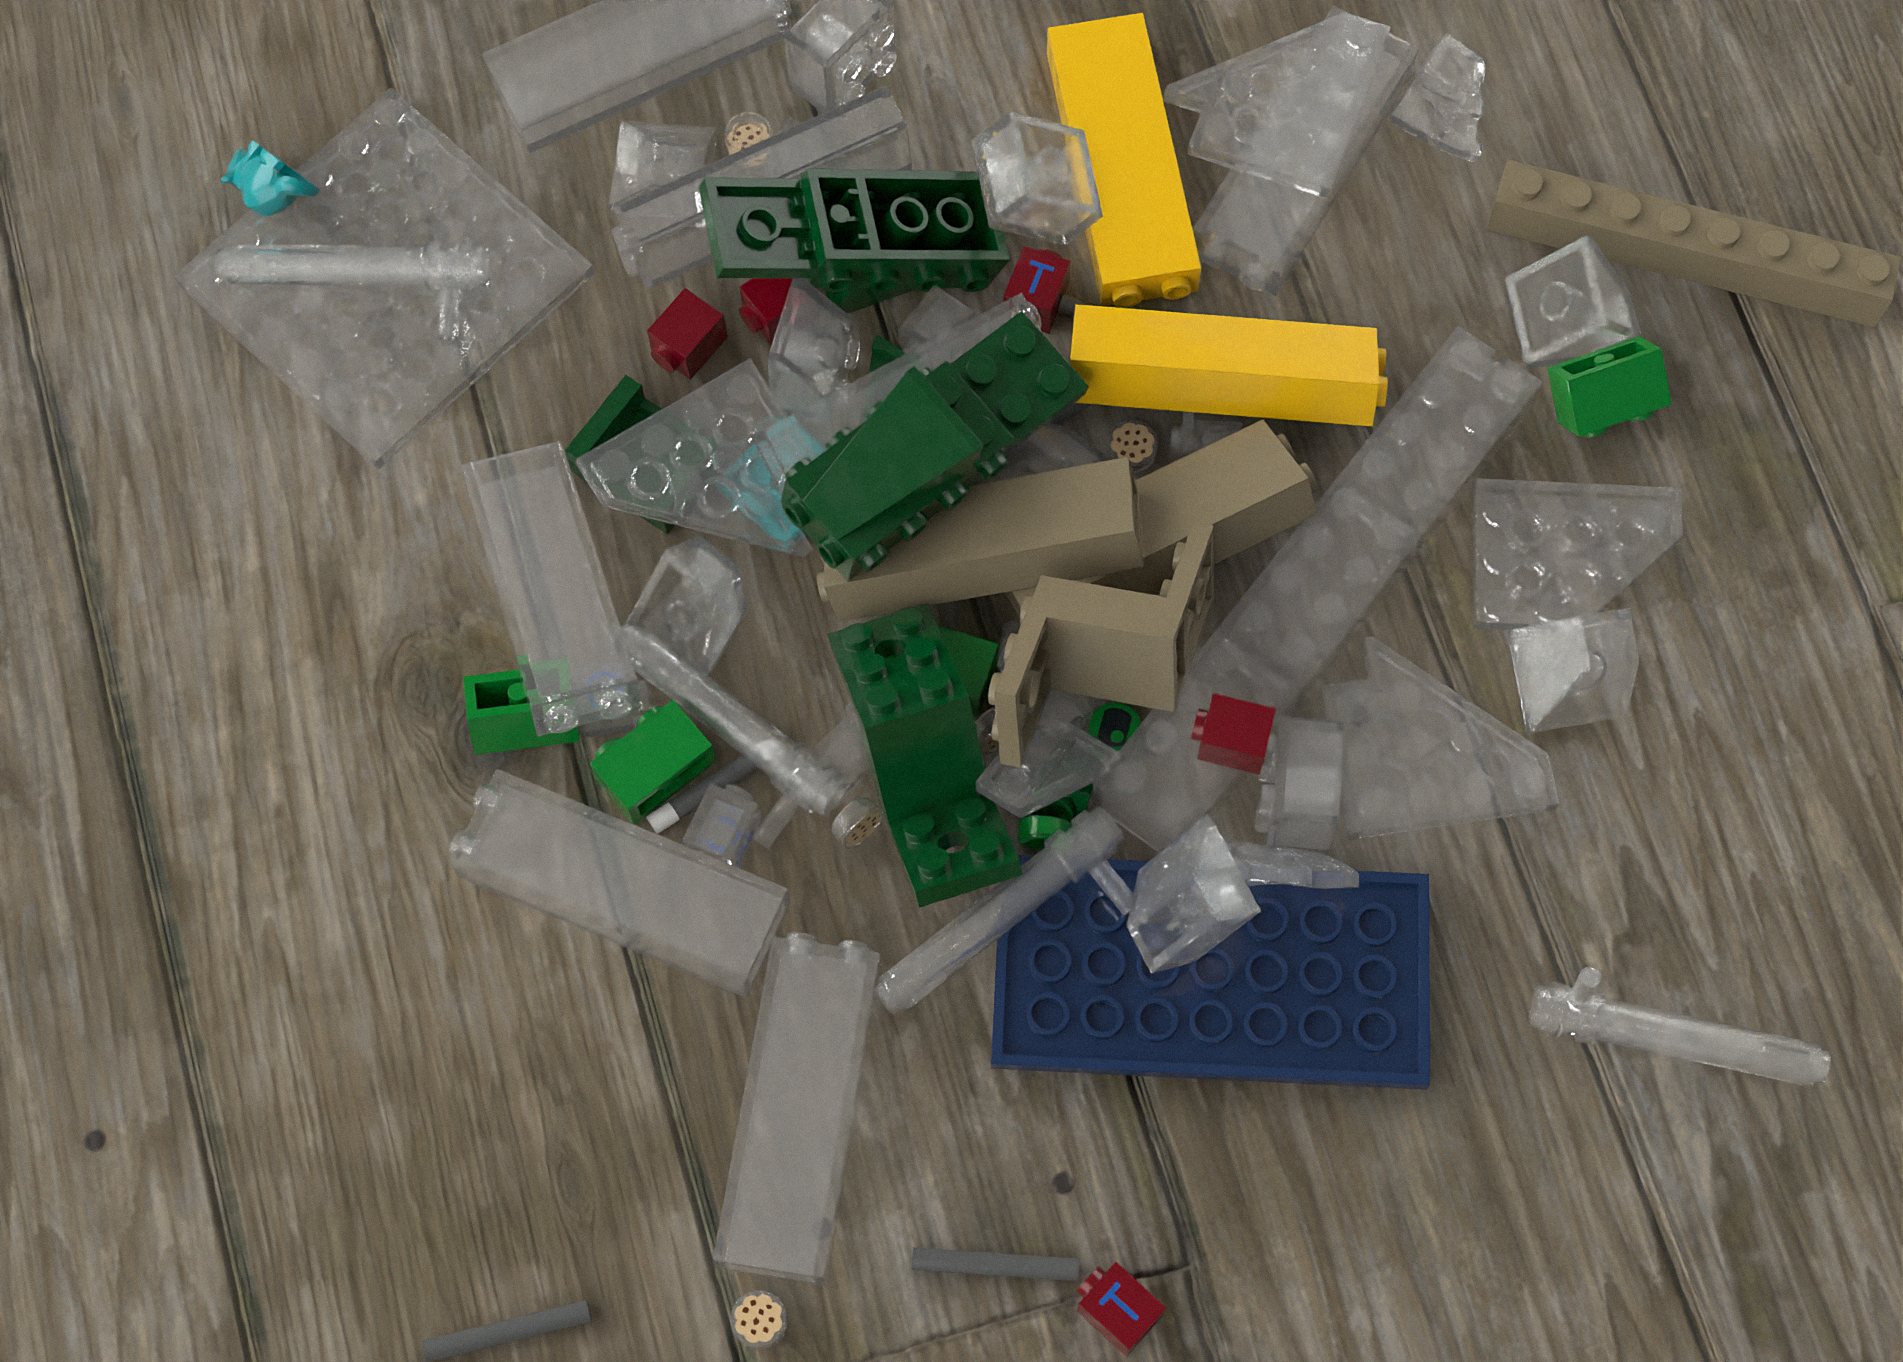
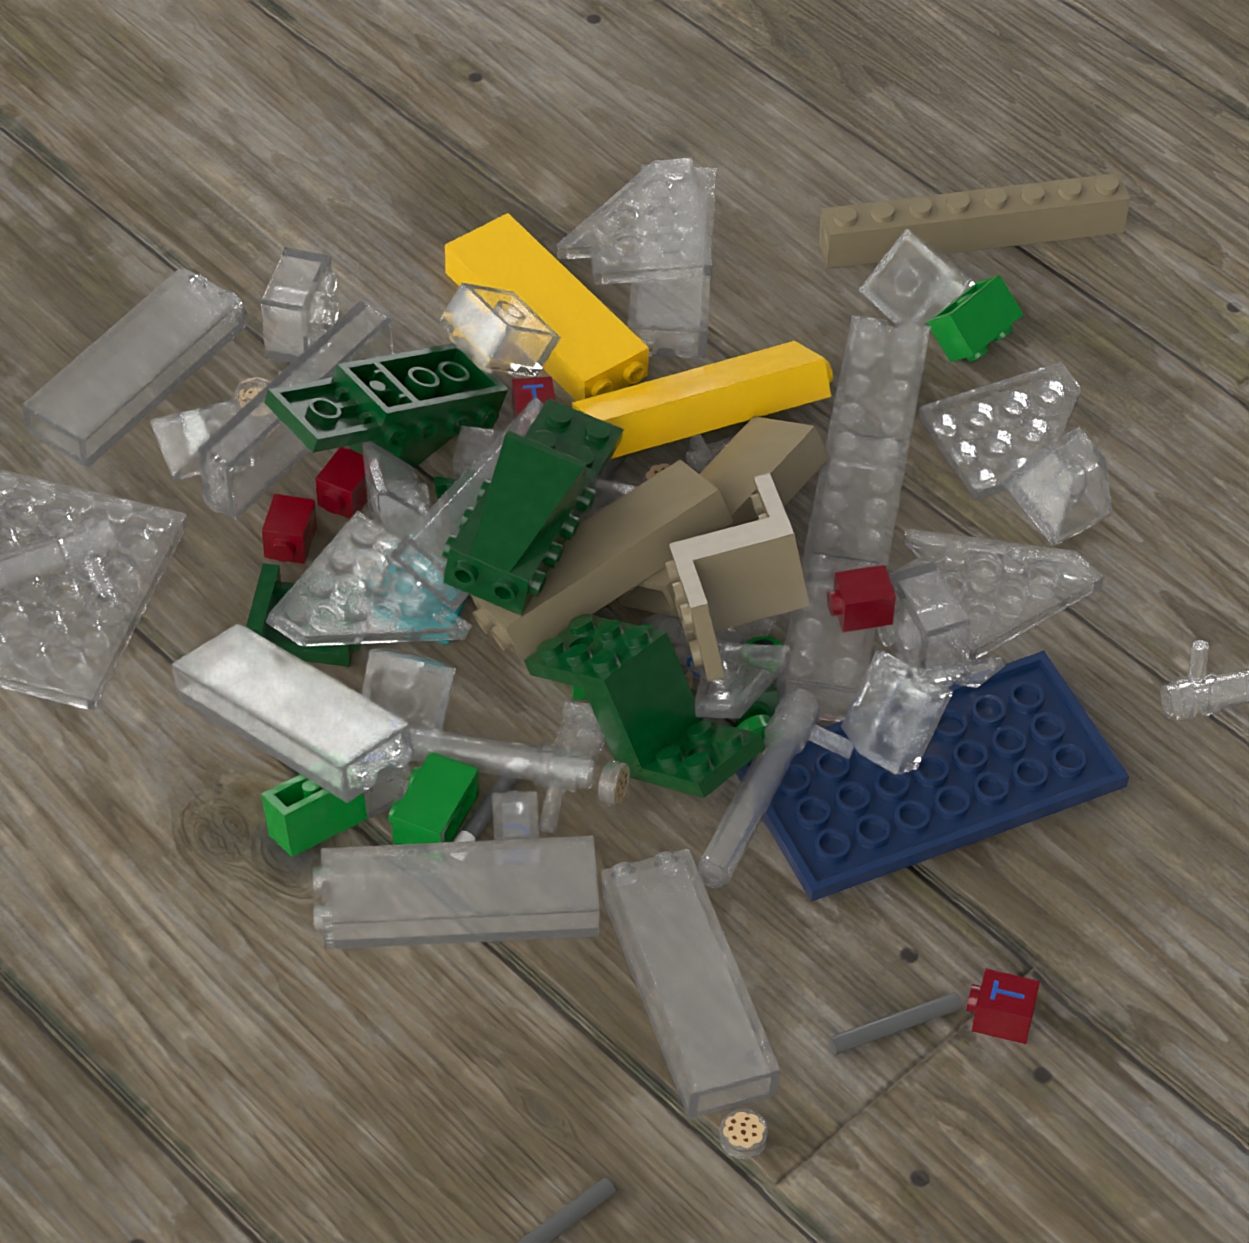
camera: 30 degrees left, 20 degrees down
clear slope [1387,33,1486,162] -> none

